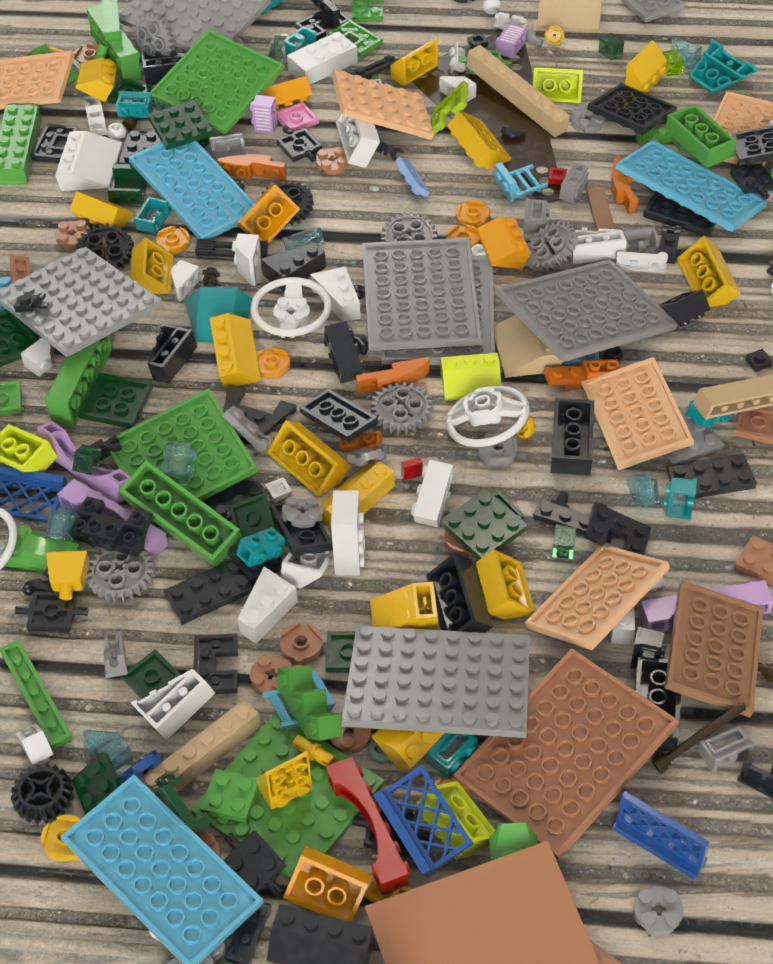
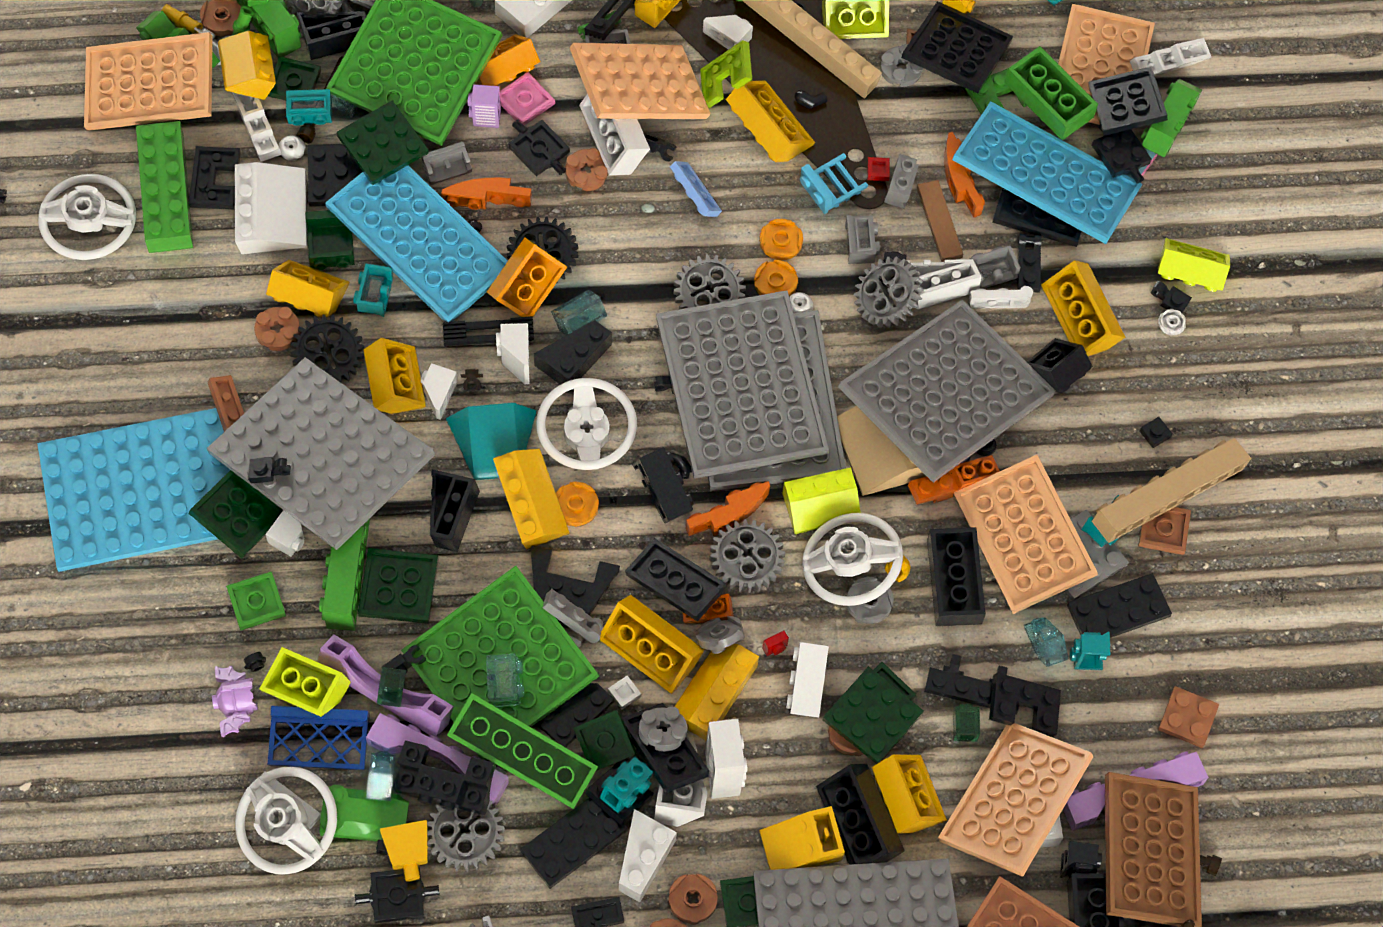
camera: 15 degrees left, 15 degrees up
black arm [22,578,53,596] -> none
light orange tile [155,226,190,254] -> none
white wedge [310,267,361,322] -> none
light orange slope [476,216,531,270] -> none

